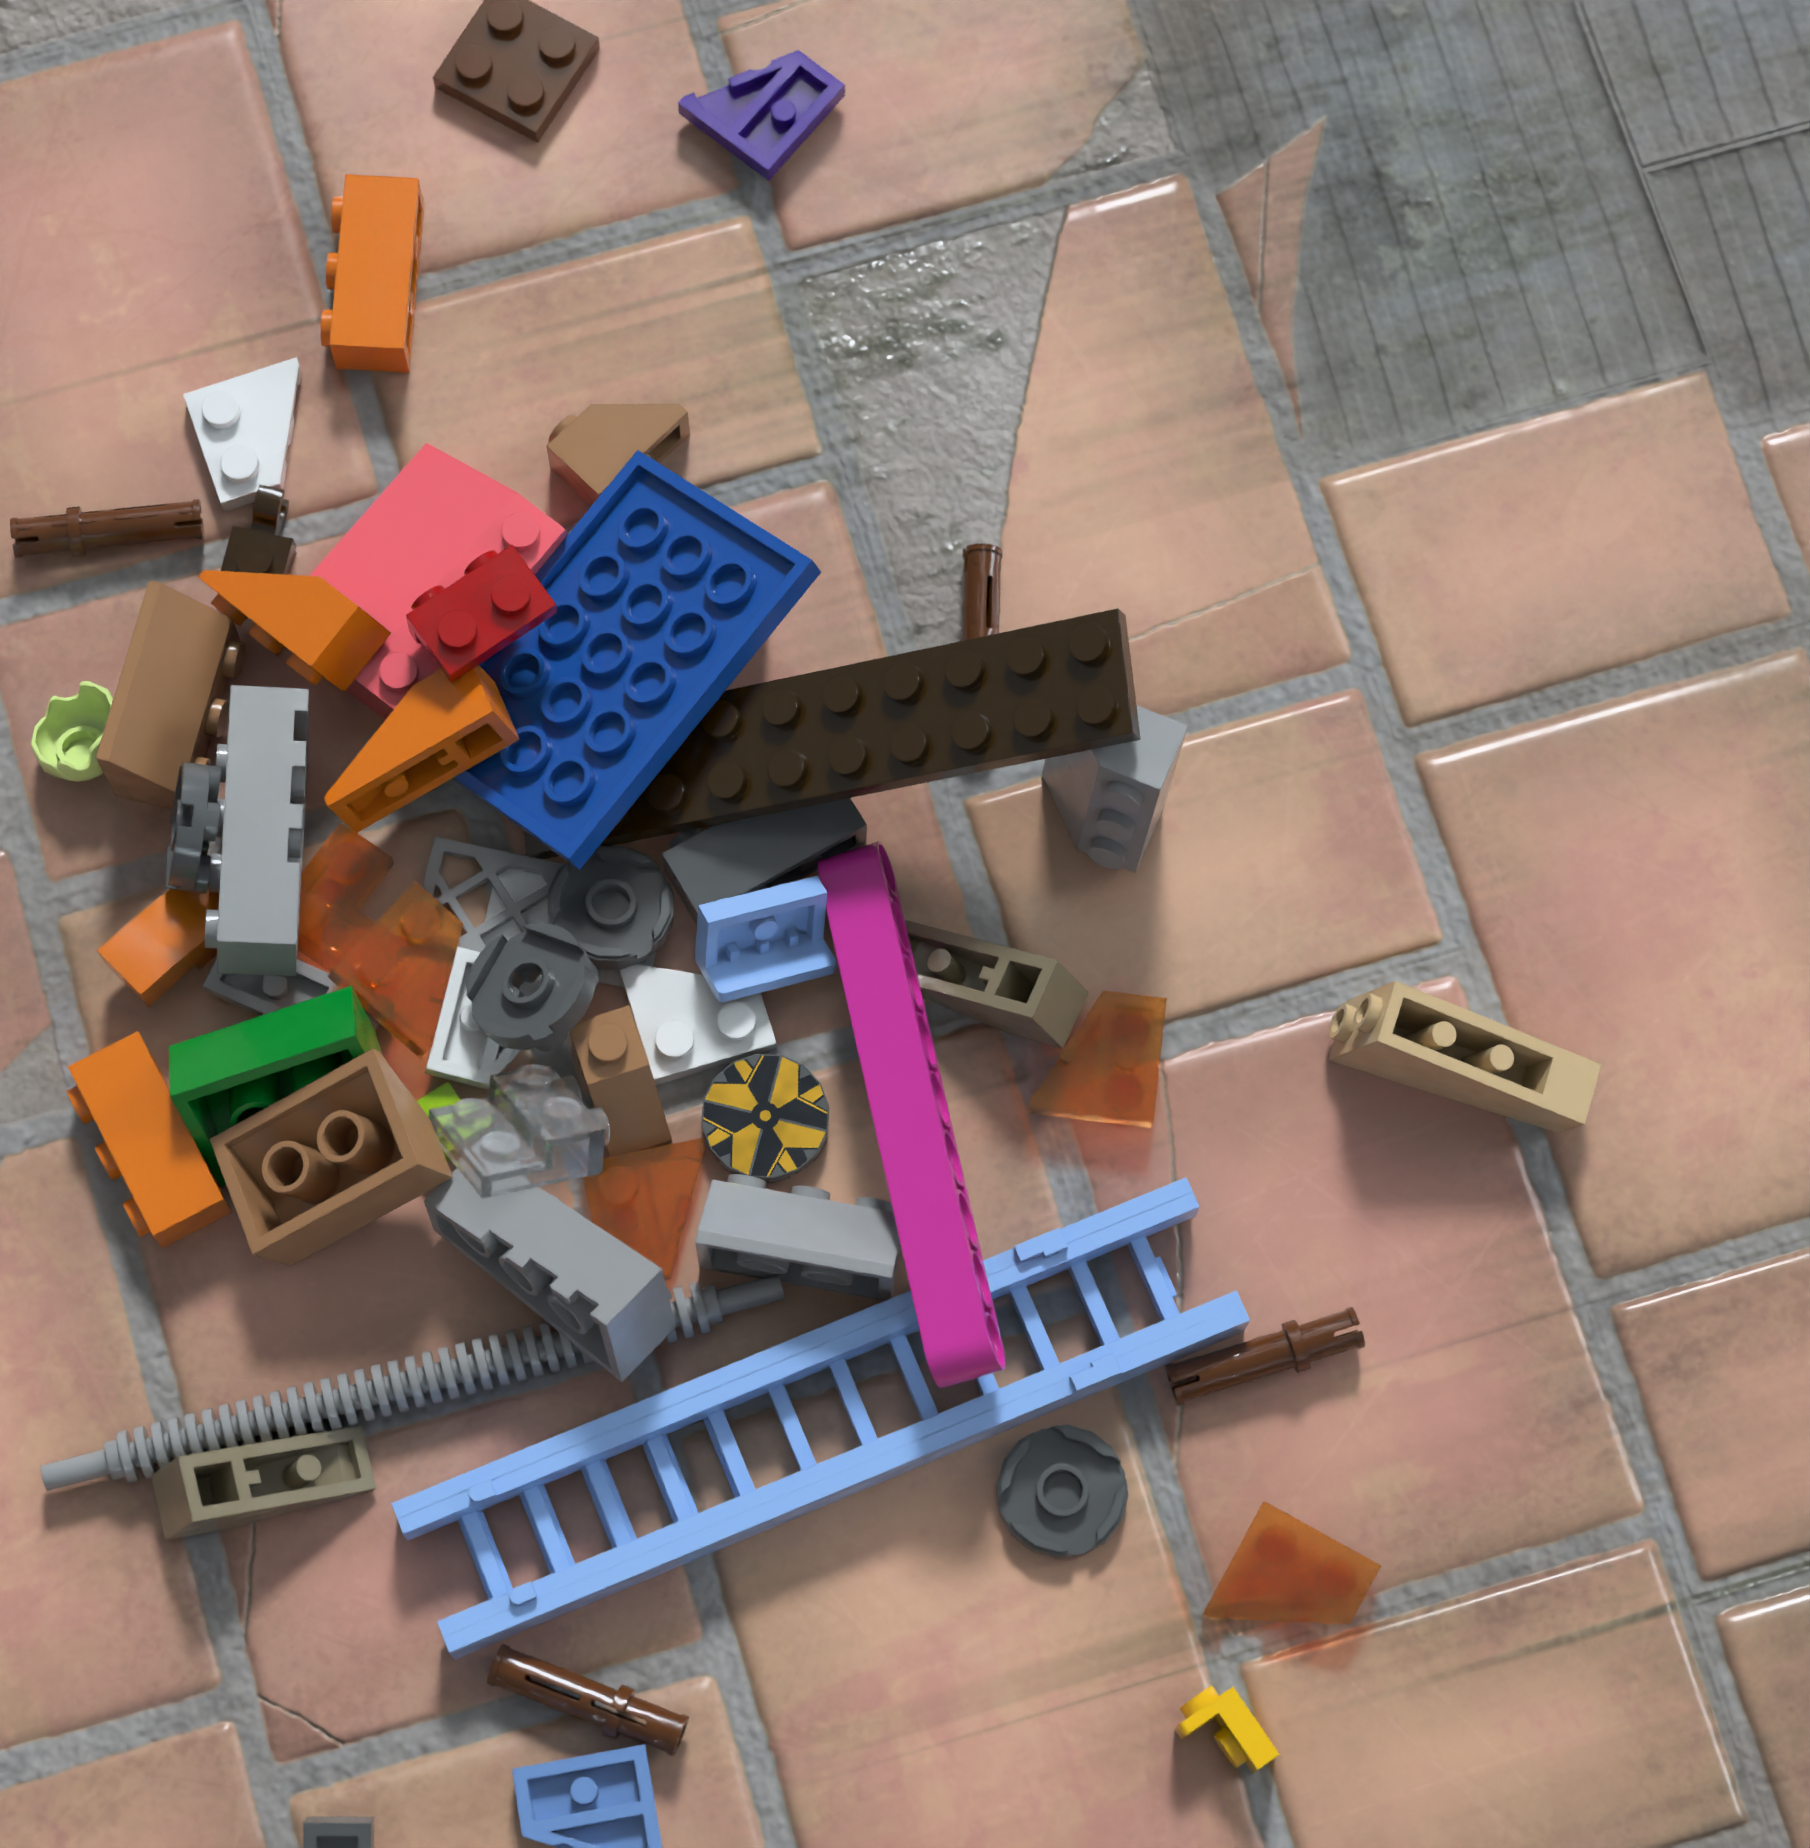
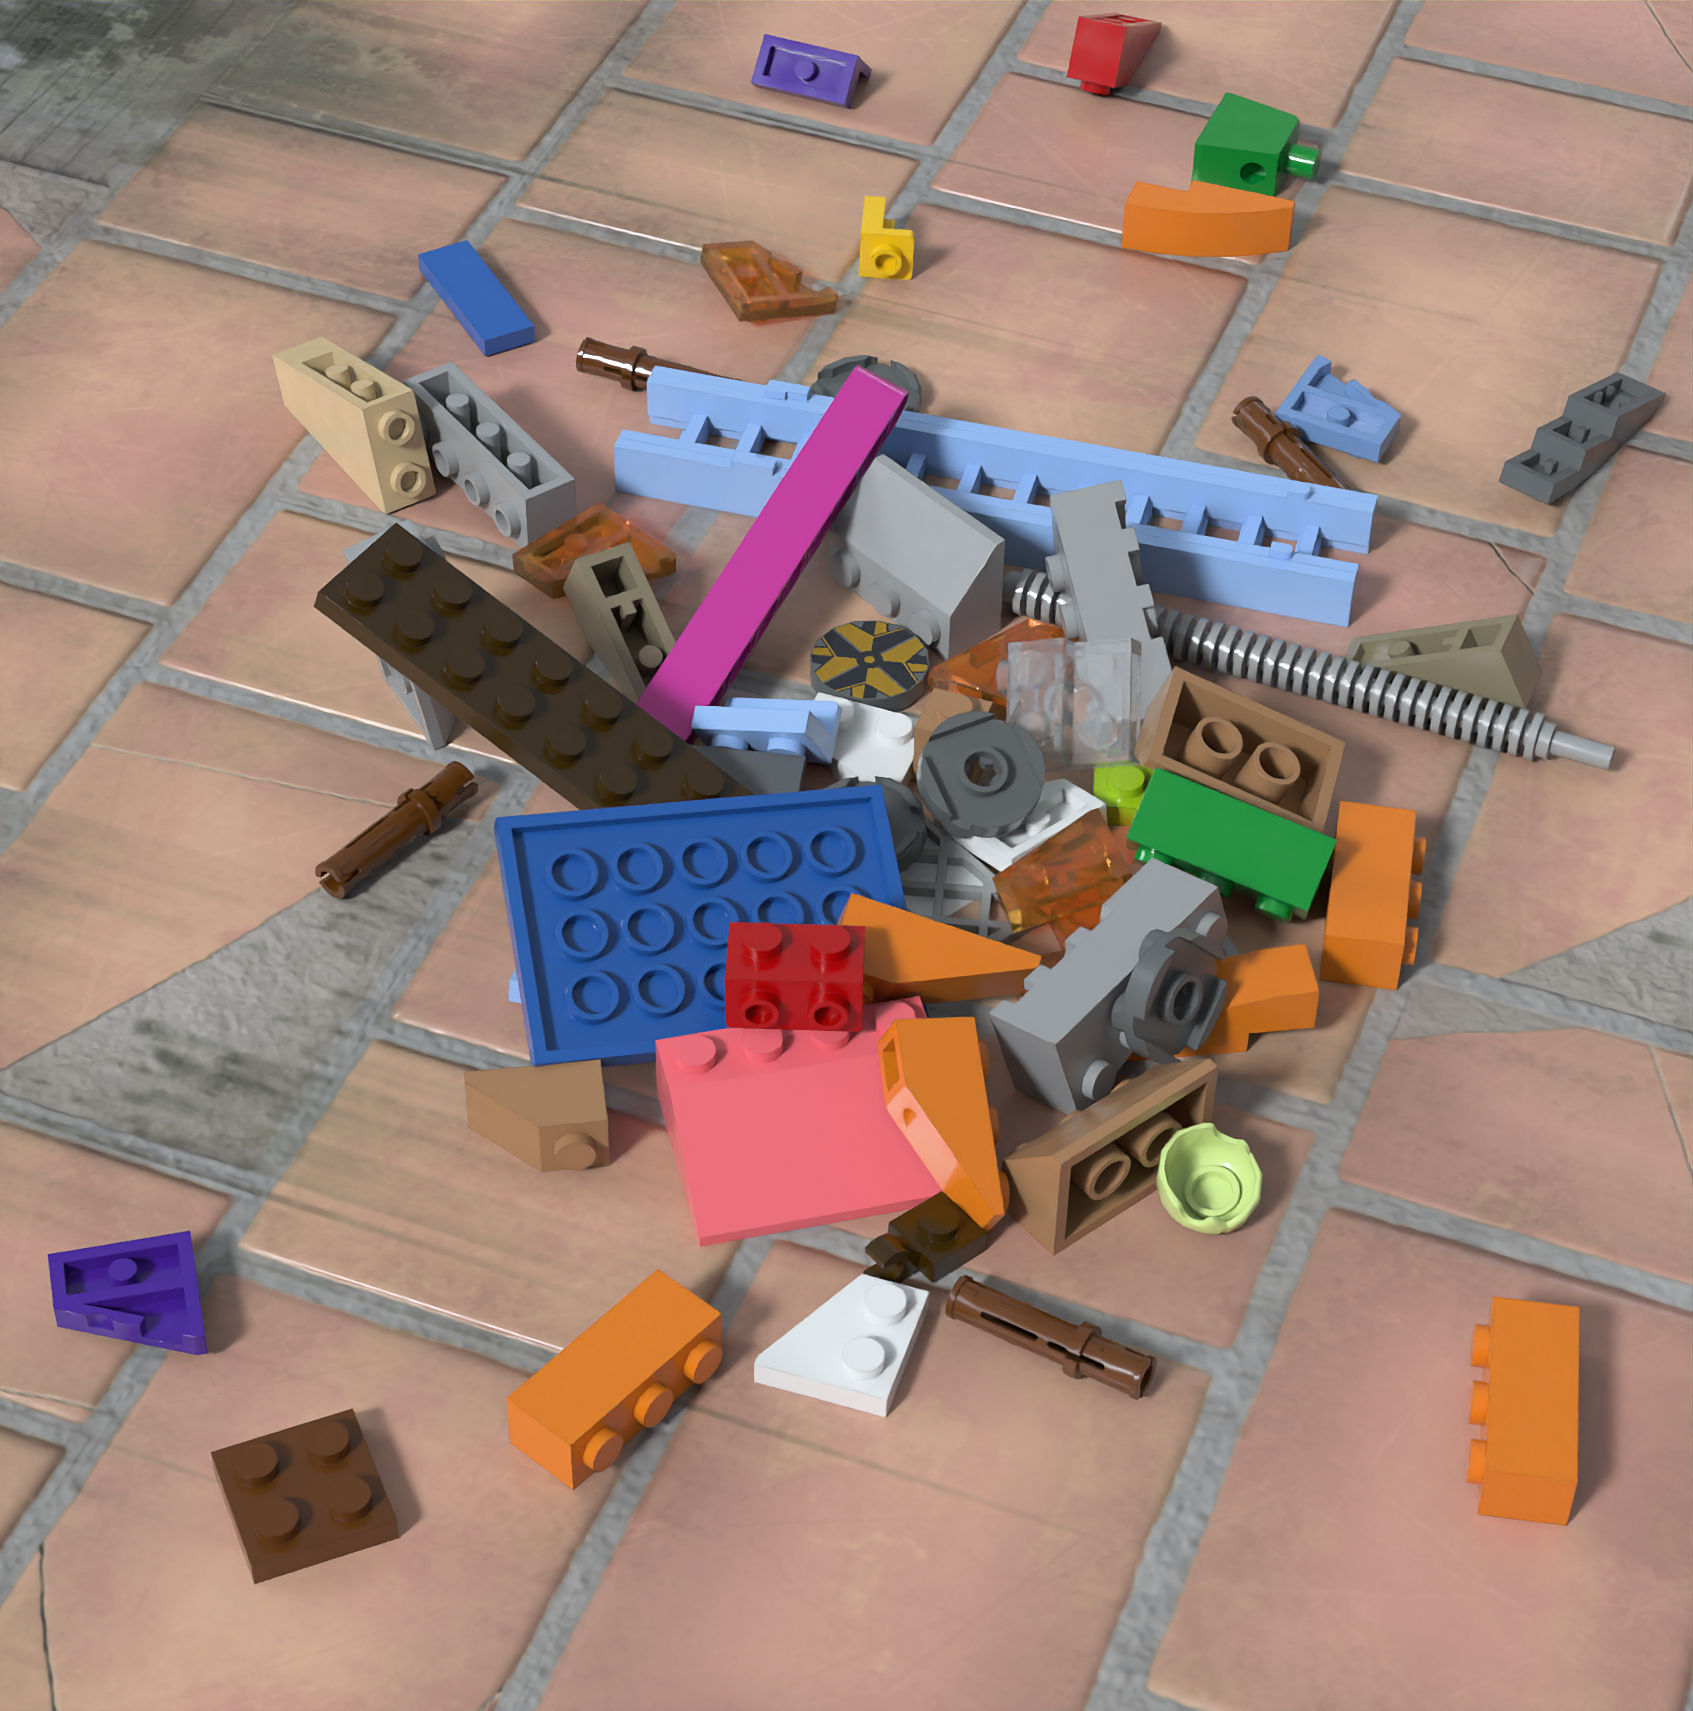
camera: 140 degrees left, 30 degrees down
none -> light grey brick [403,361,578,555]
none -> blue tile [418,240,535,356]

